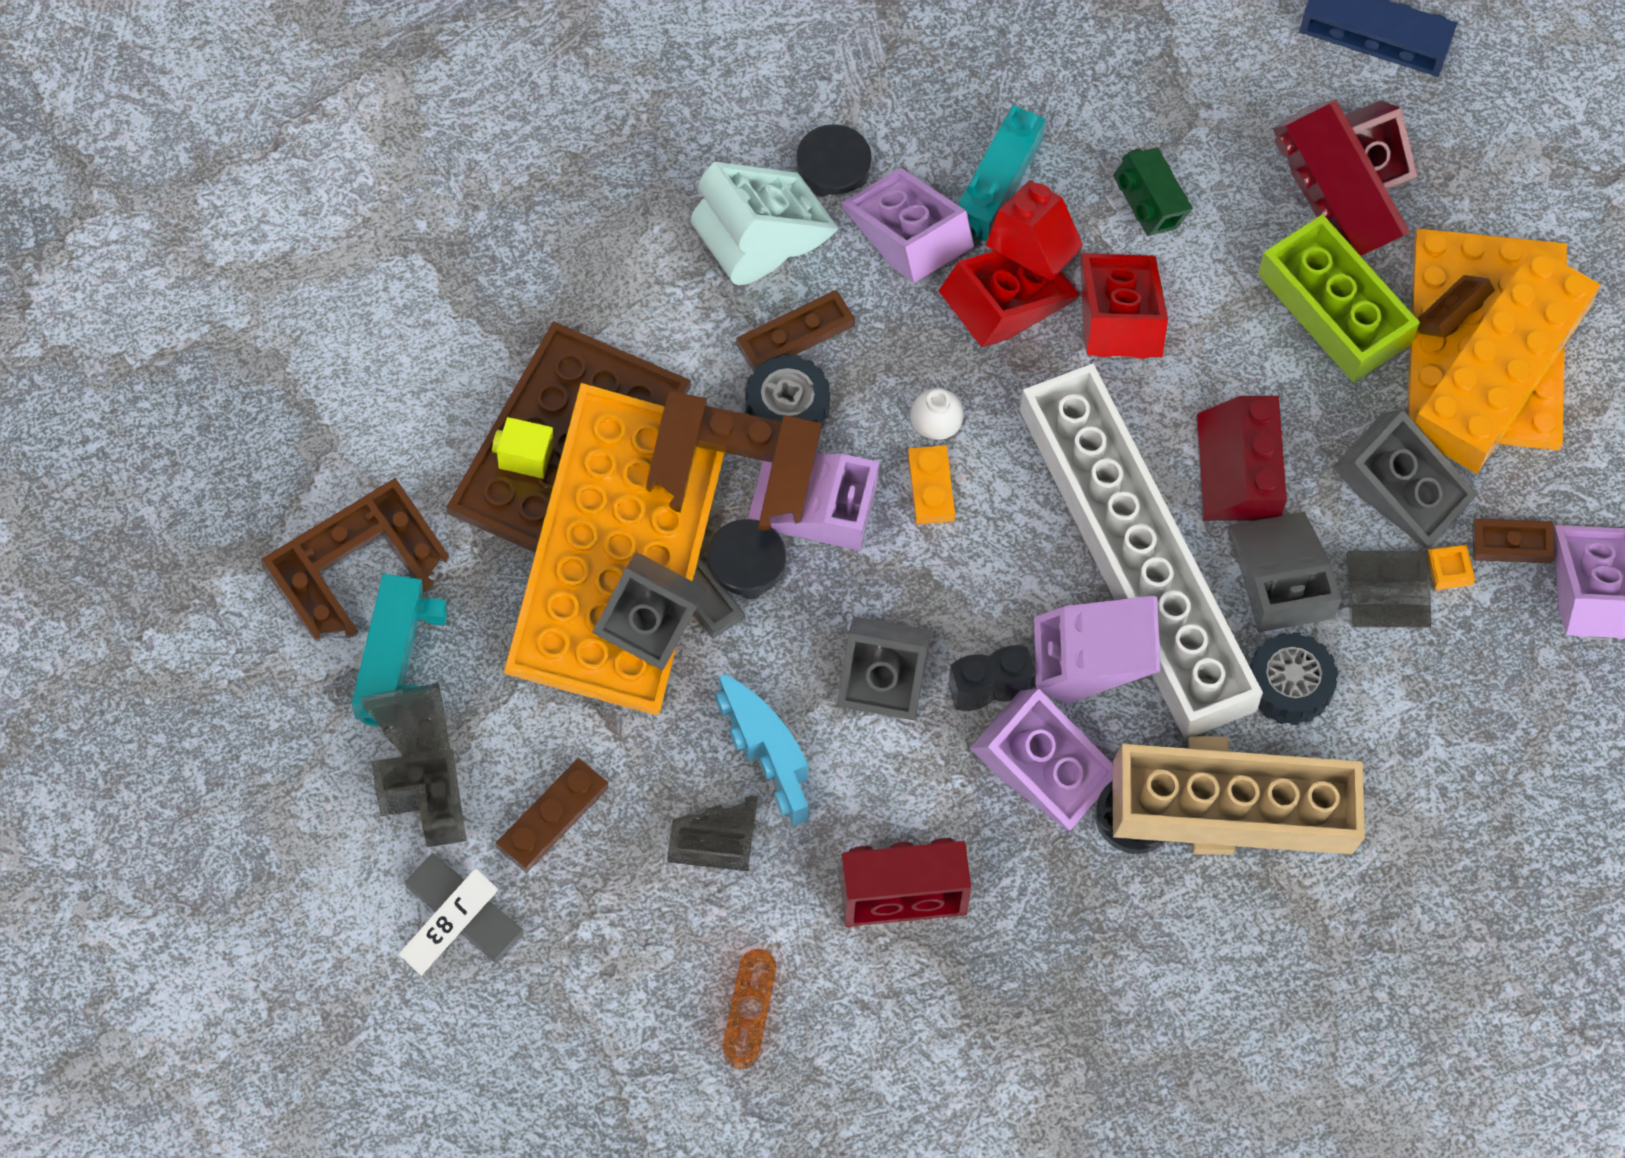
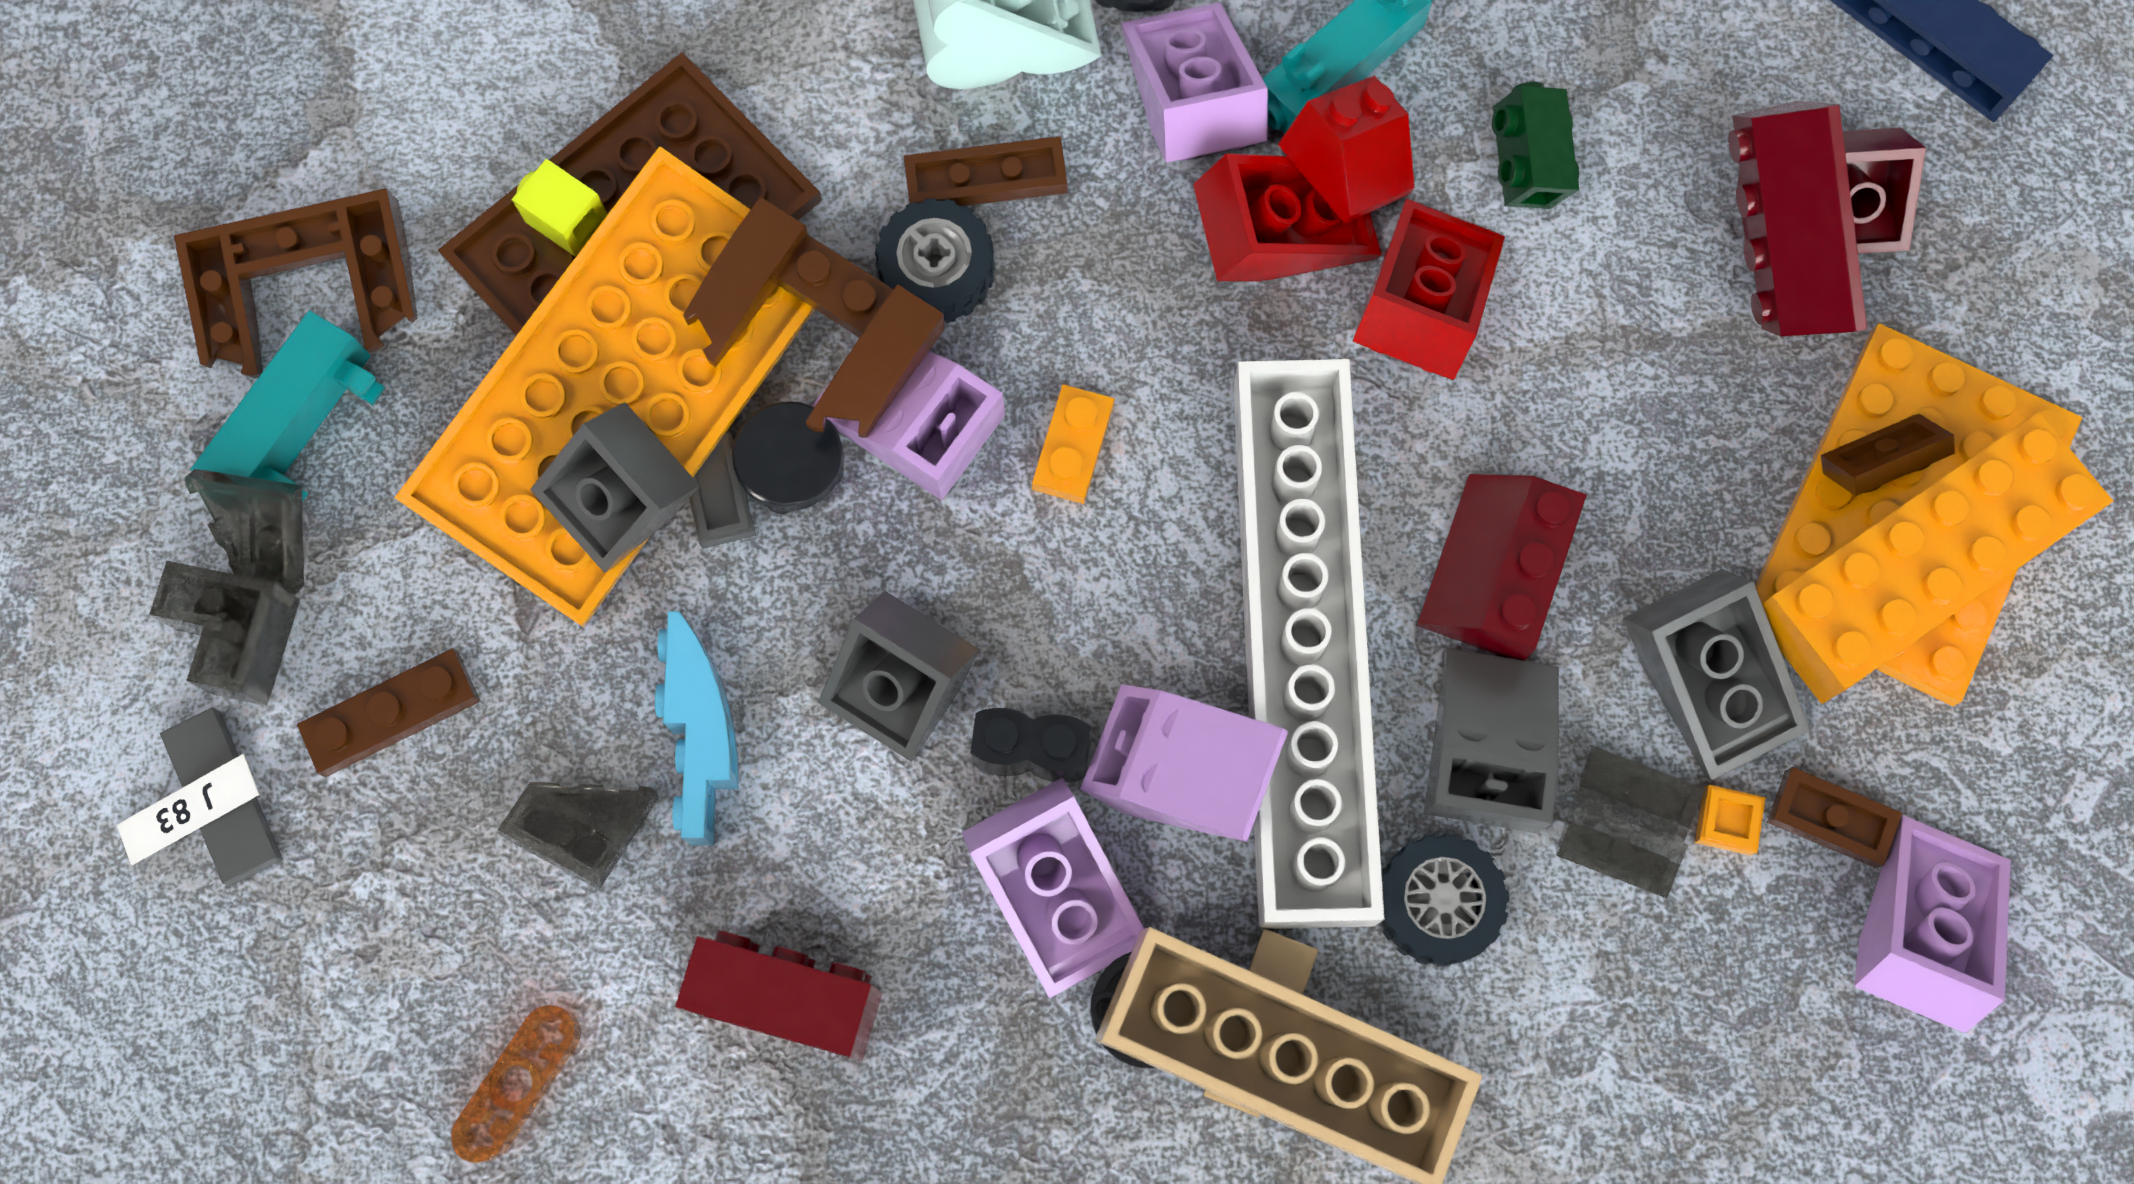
camera: 25 degrees right, 10 degrees up
white brick [910,388,964,440] -> none
lime brick [1258,214,1420,383] -> none

